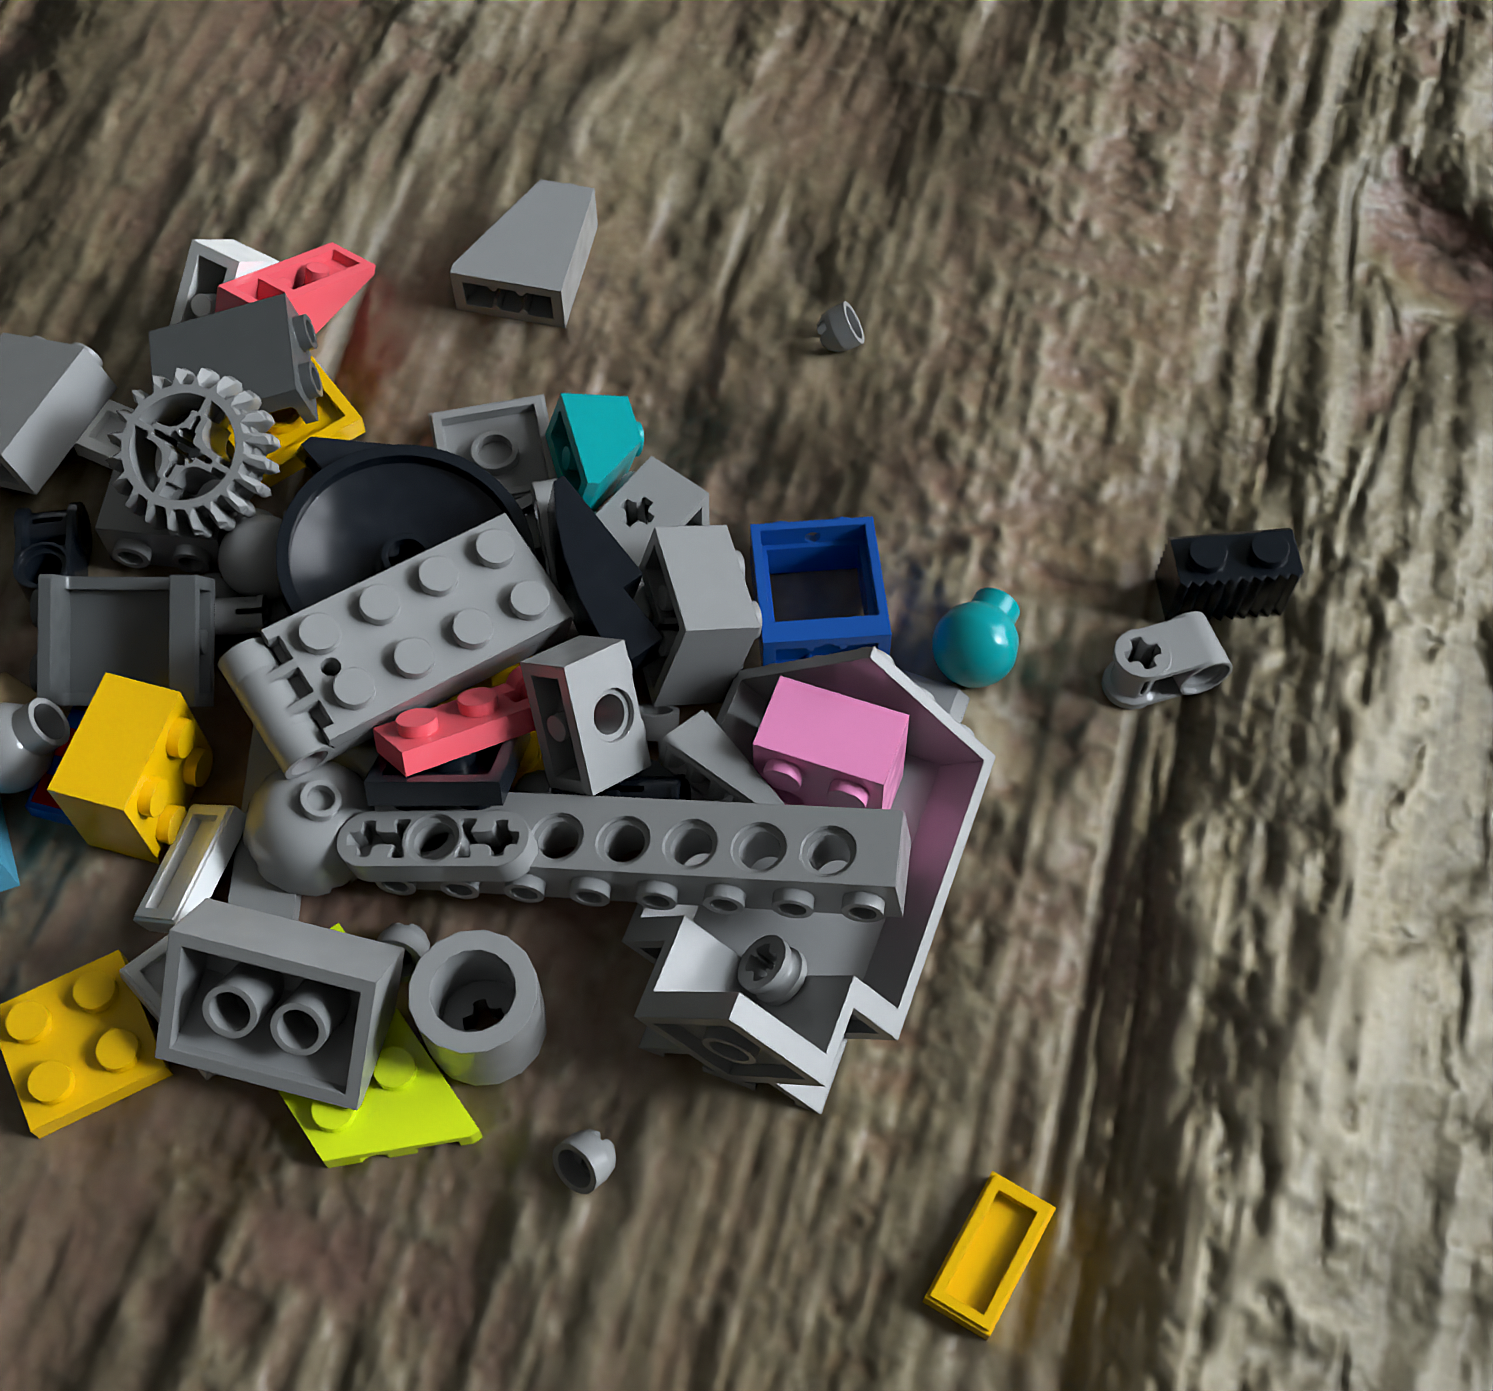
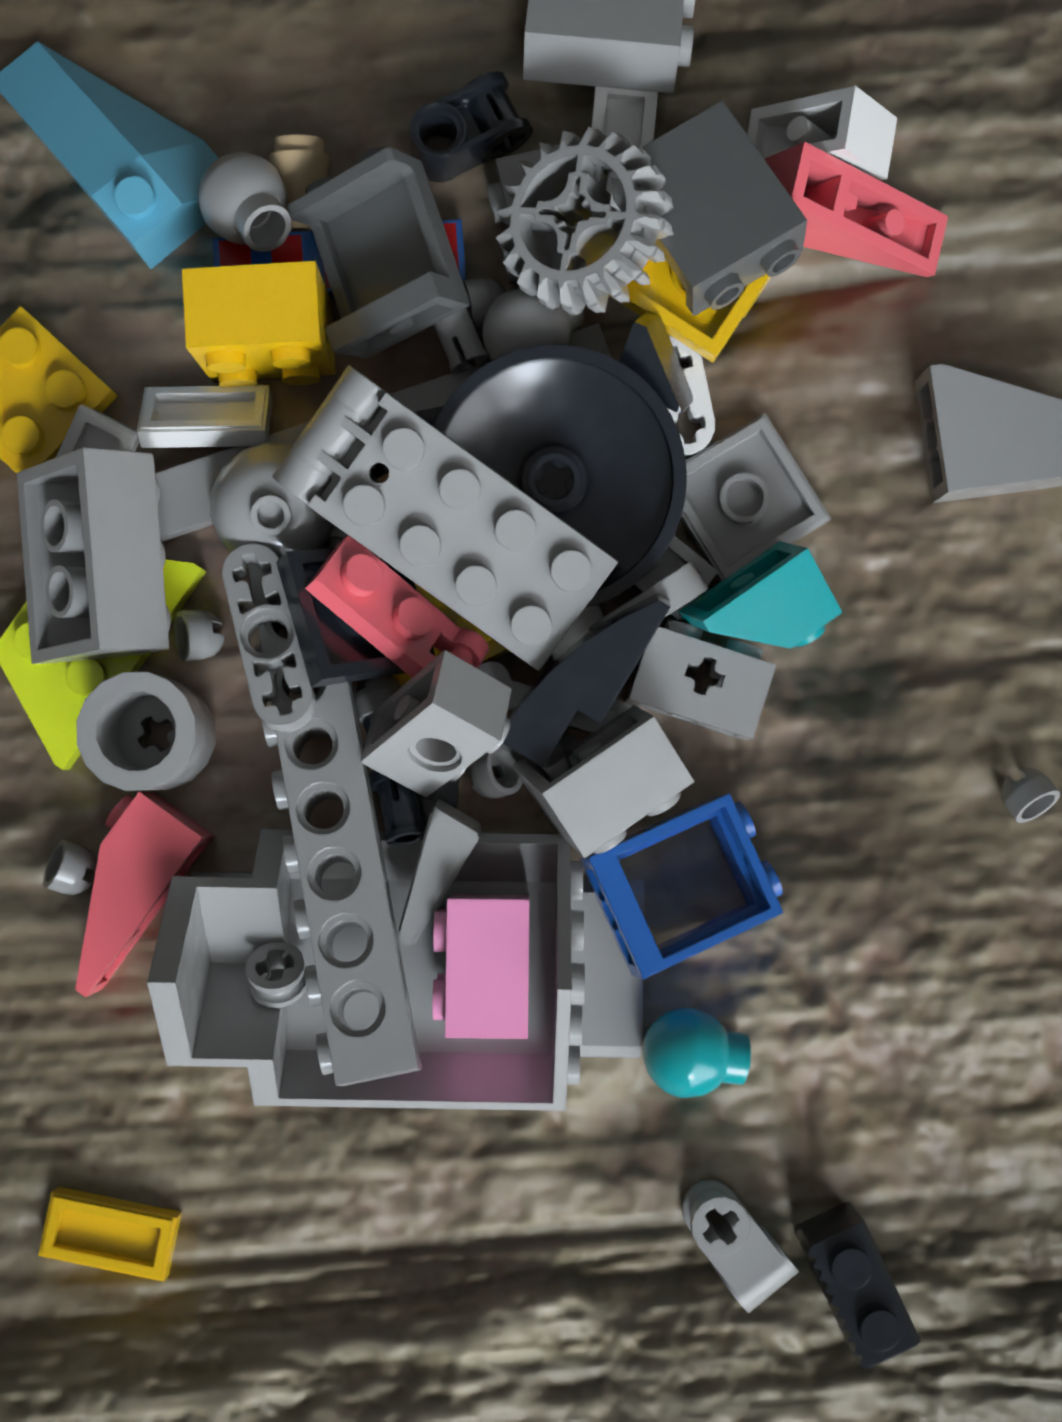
camera: 70 degrees right, 25 degrees up
none -> coral slope [75,791,215,997]

